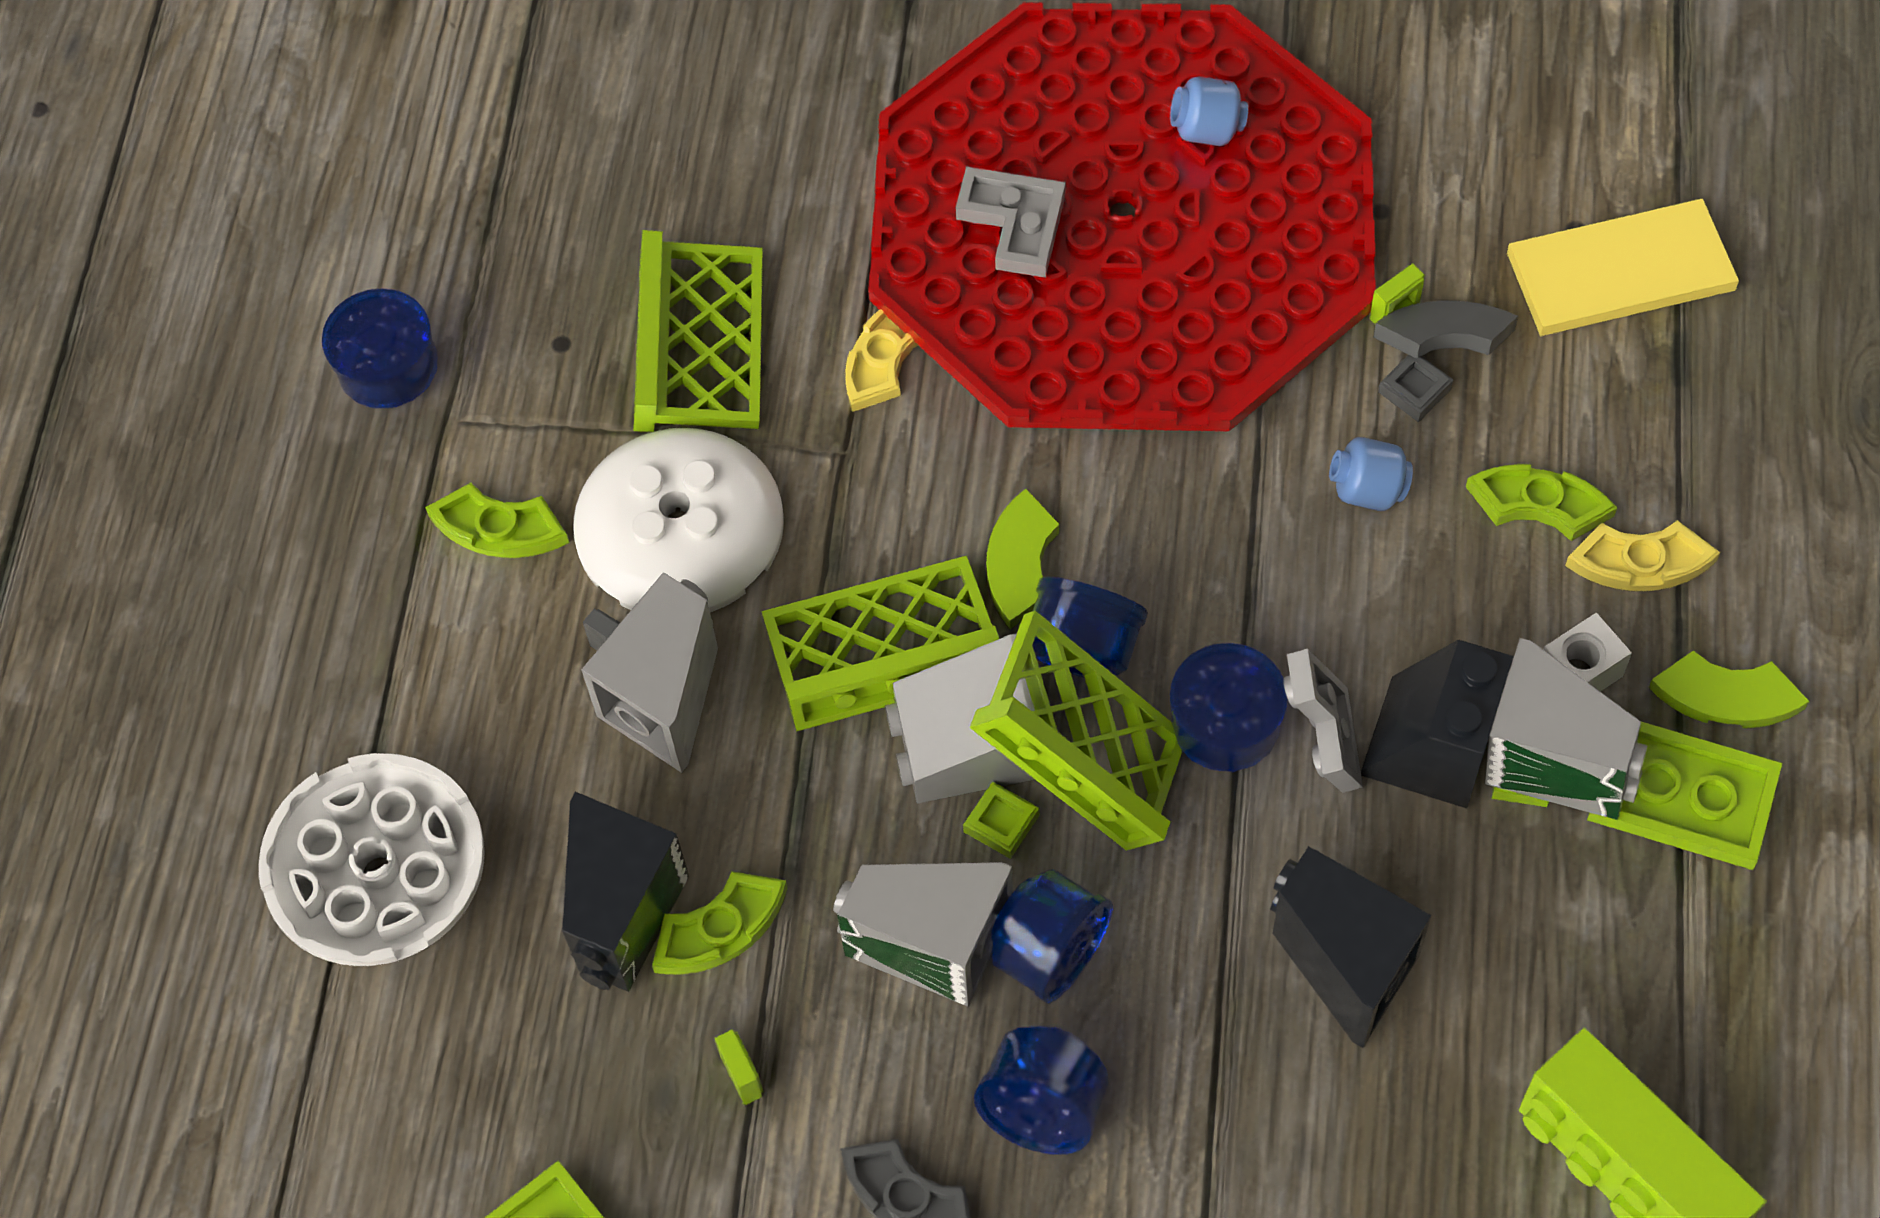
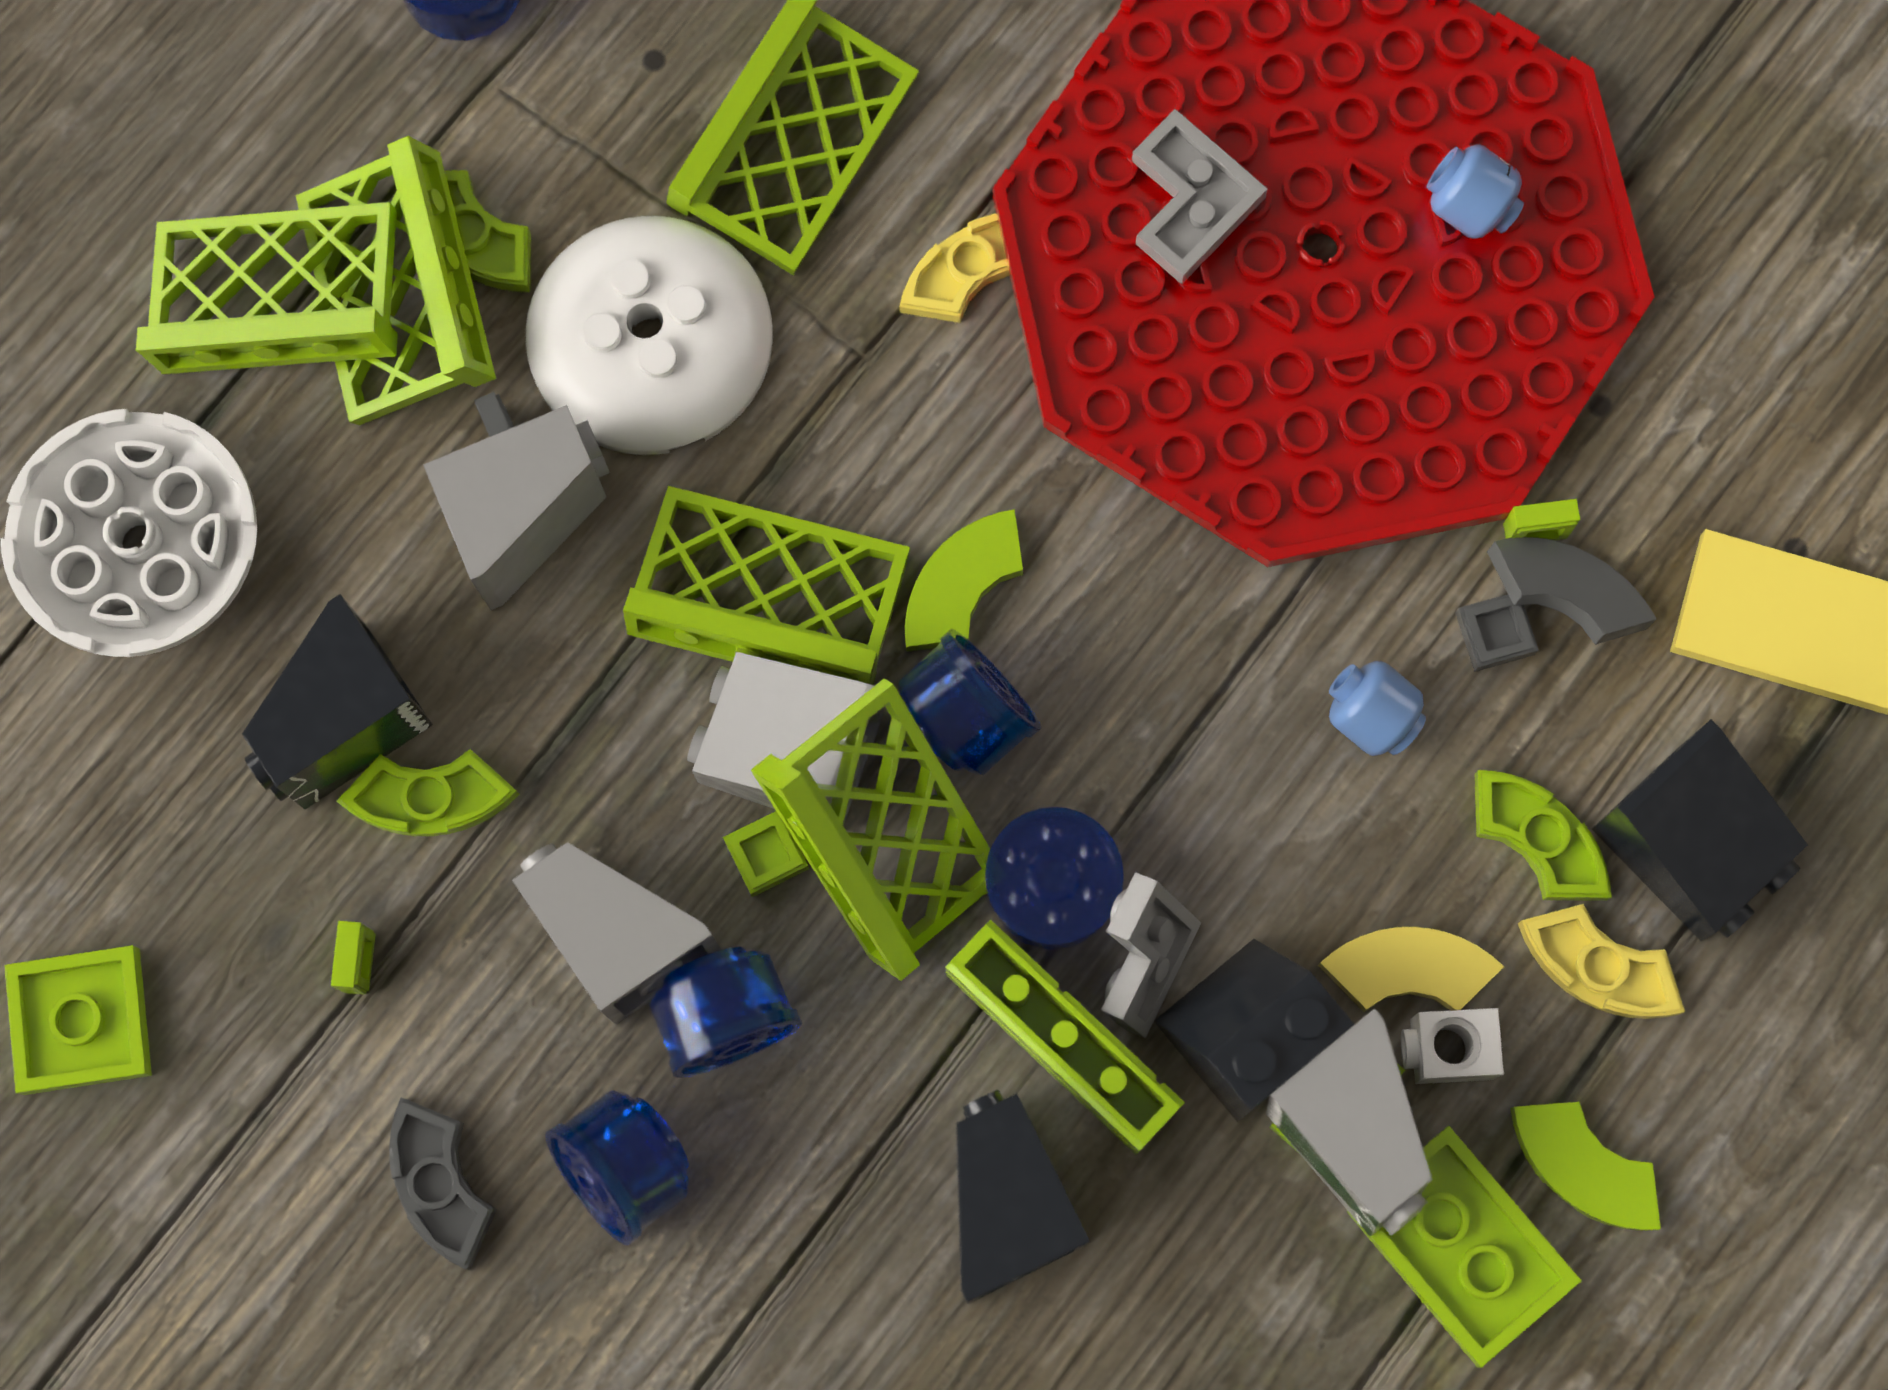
camera: 30 degrees right, 15 degrees up
none -> lime fence [136,202,398,374]
none -> lime fence [296,136,496,426]
none -> lime brick [945,920,1185,1155]
none -> light yellow tile [1318,927,1504,1012]
none -> black slope [1592,719,1808,941]

